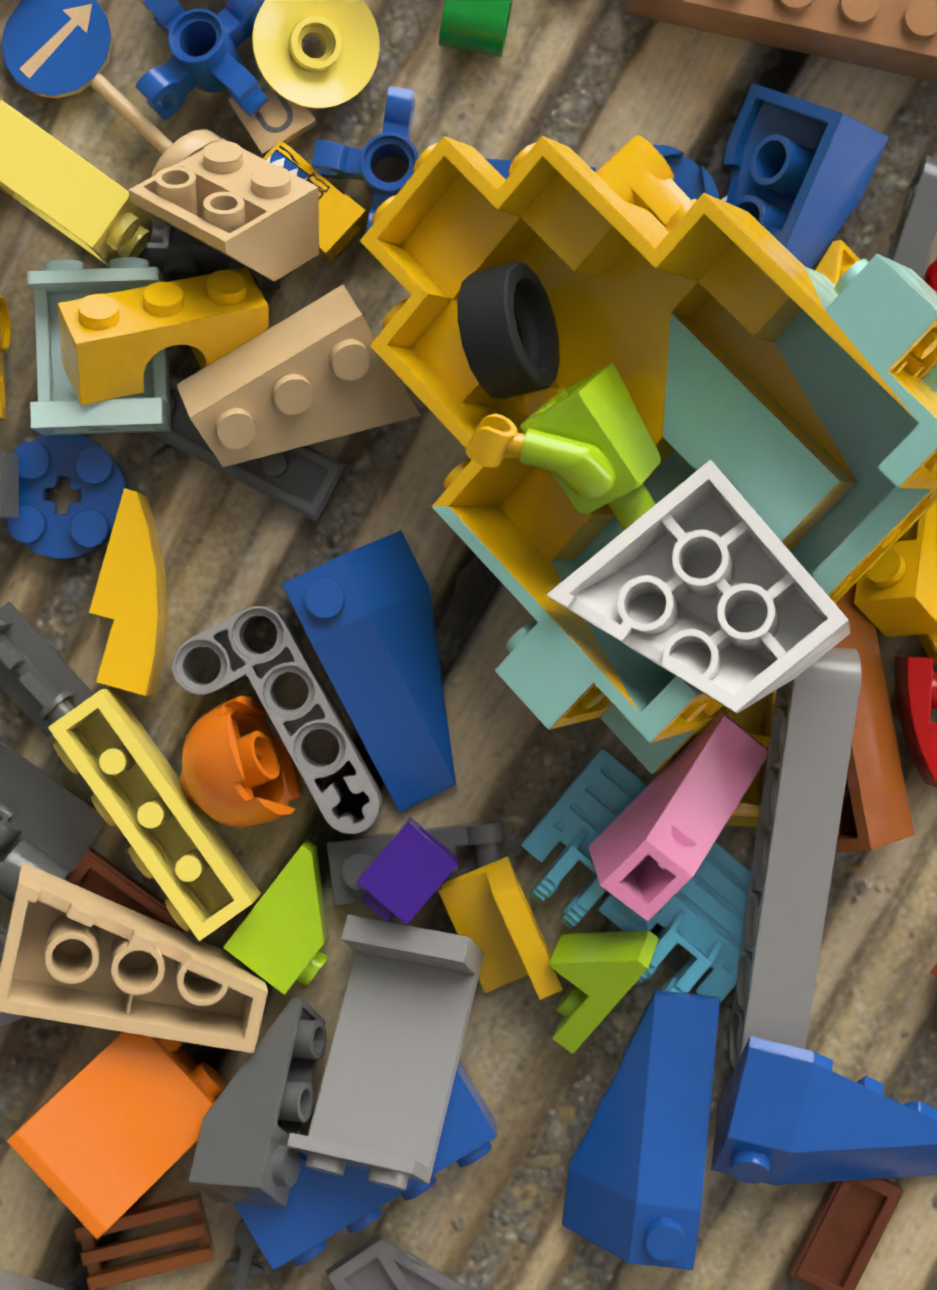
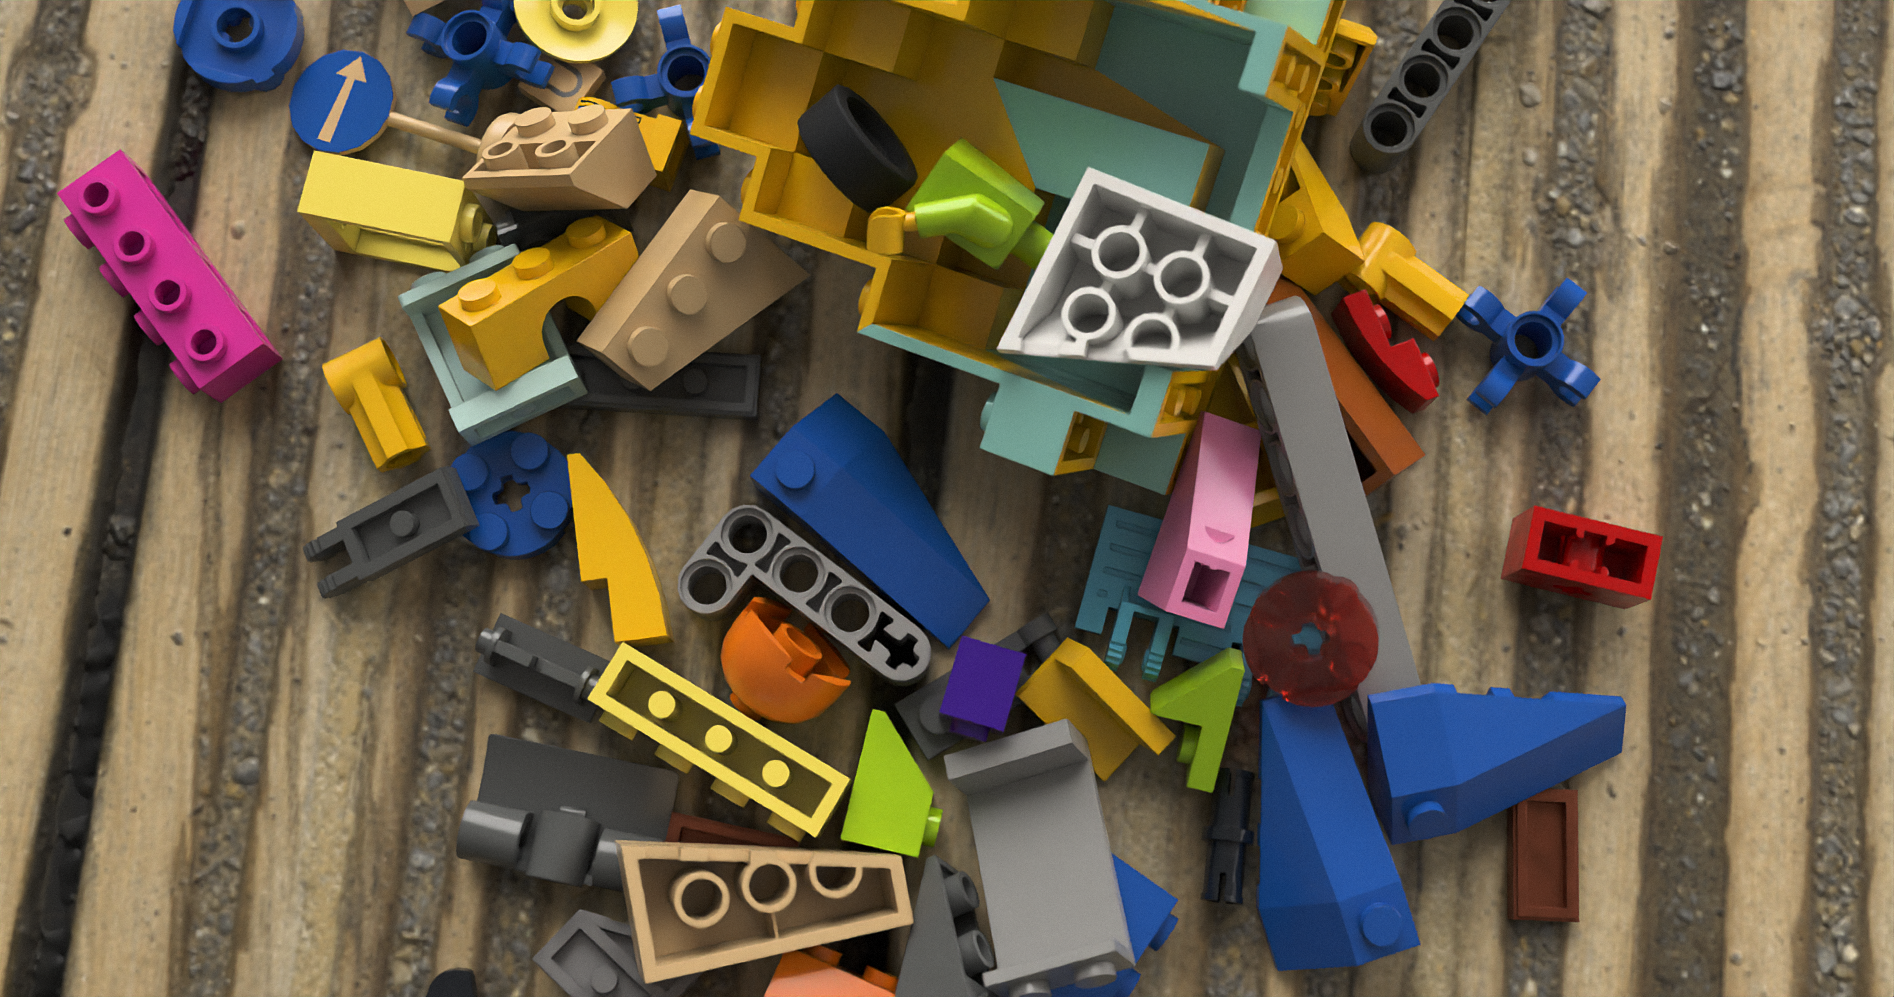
camera: 30 degrees left, 10 degrees down
none -> black pin [1200,768,1255,905]
none -> clear red plate [1243,571,1380,707]

